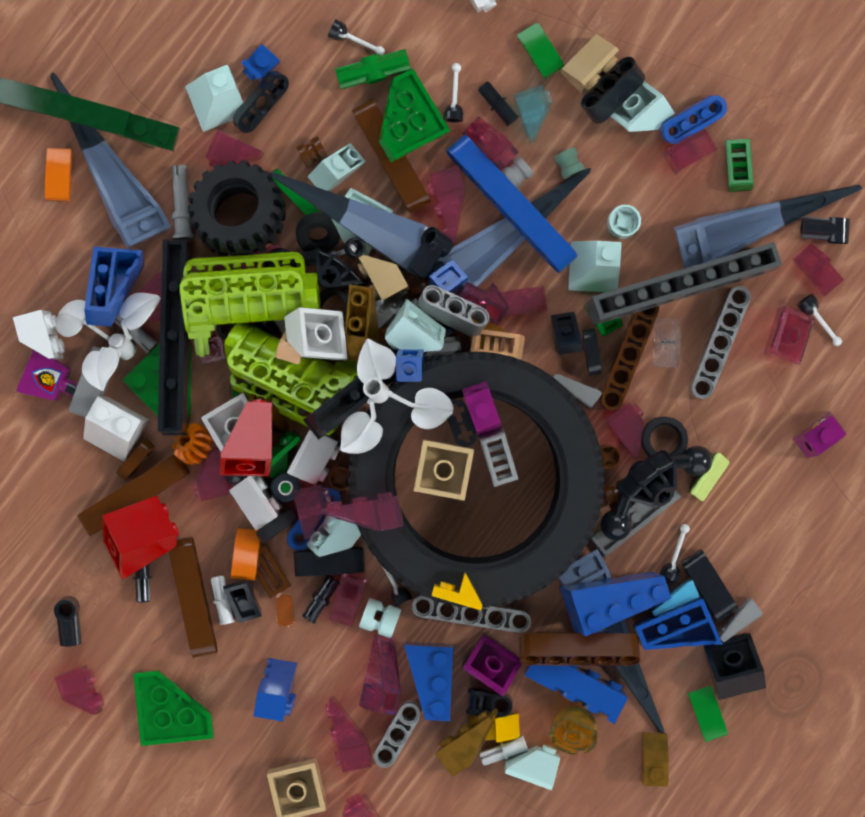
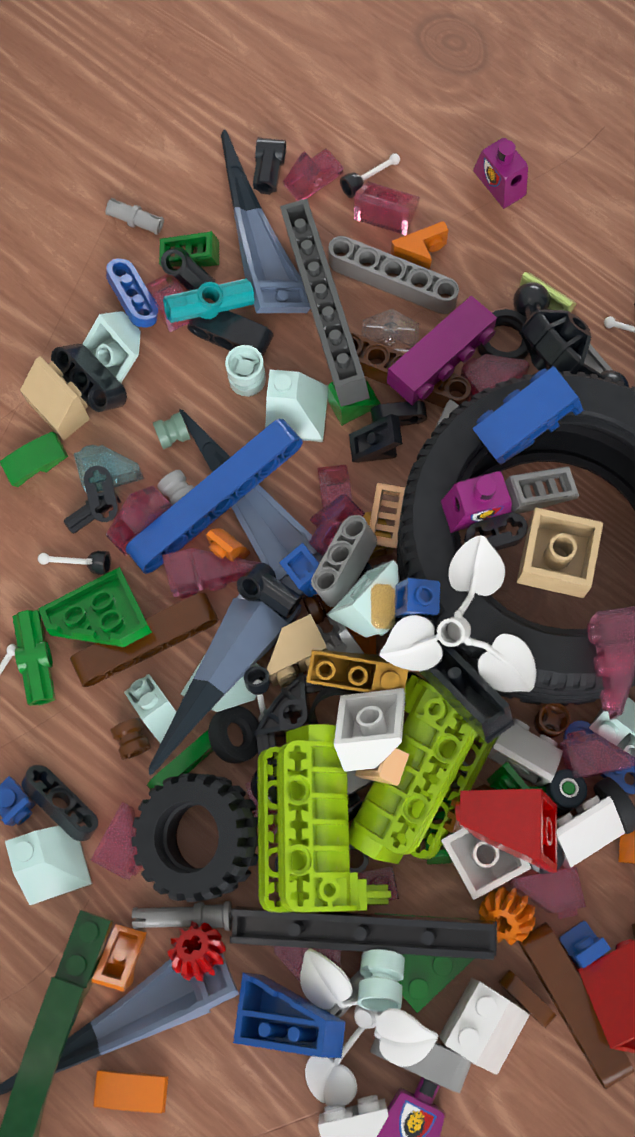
camera: 80 degrees left, 15 degrees down
none -> black beam [84,466,119,522]
none -> orange slope [92,924,146,992]
none -> light grey pin [105,198,164,235]
none -> black piece [161,247,216,291]
none -> teal piece [163,278,255,323]
none -> red gear [167,921,226,982]
none -> black beam [187,301,274,358]
none -> orange slope [206,528,250,562]
none -> light aqua wheel [357,949,405,1012]
none -> clear orange piece [371,584,395,629]
none -> magenta brick [387,295,497,405]
none -> orange slope [391,221,449,270]
none -> blue wedge [472,366,584,465]
none -> blue bracket [559,921,611,968]

